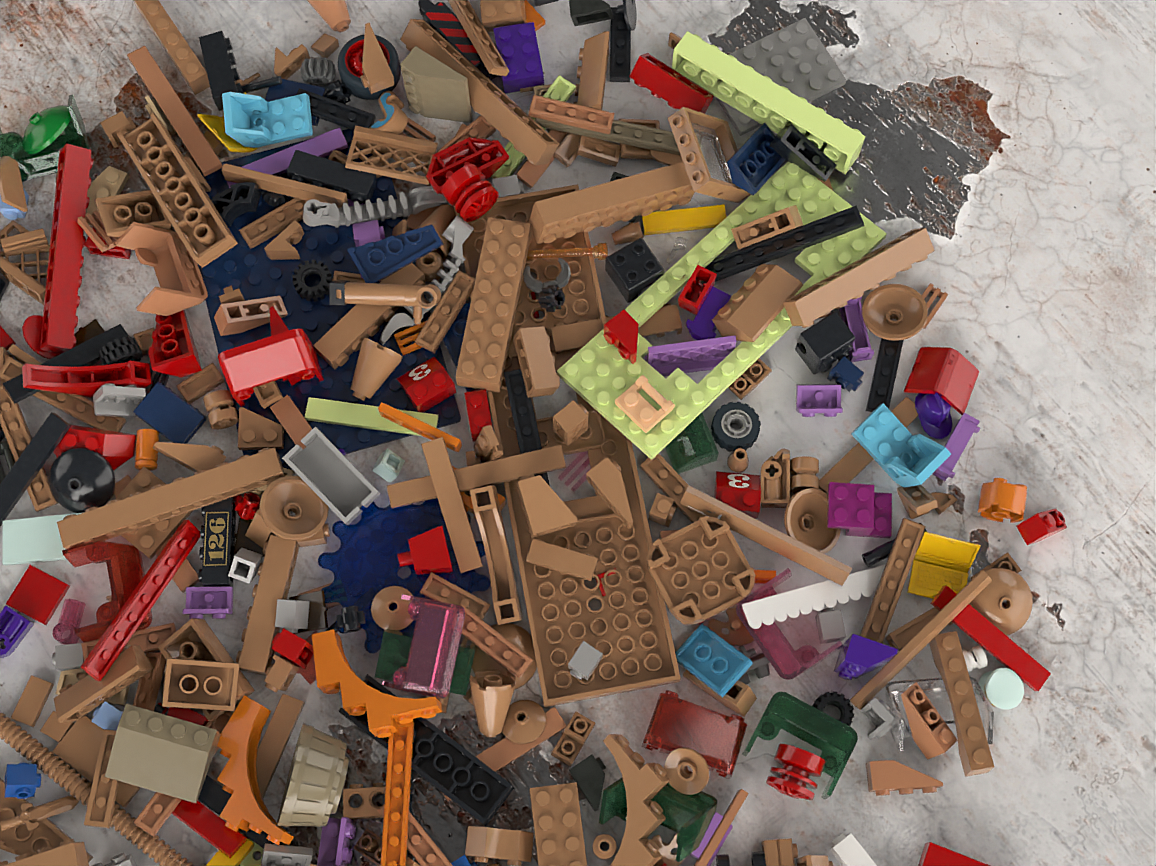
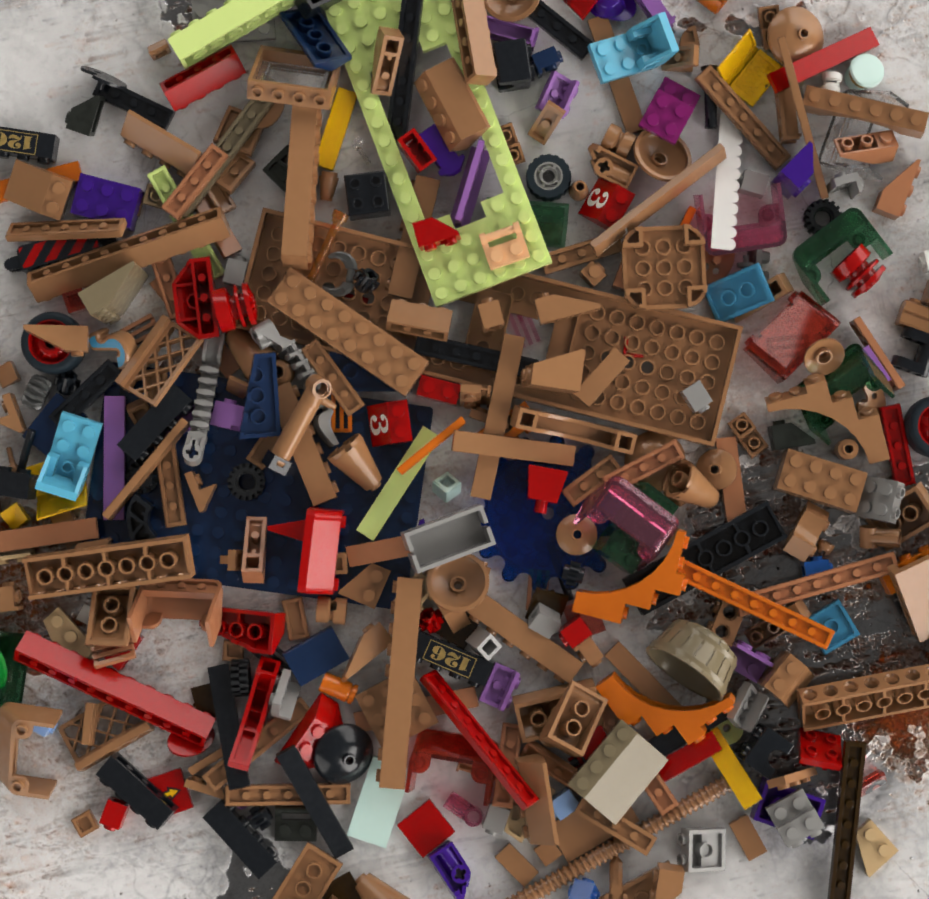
camera: 70 degrees left, 15 degrees up
none -> yellow slope [0,502,31,530]
none -> medium nougat plate [528,100,566,145]

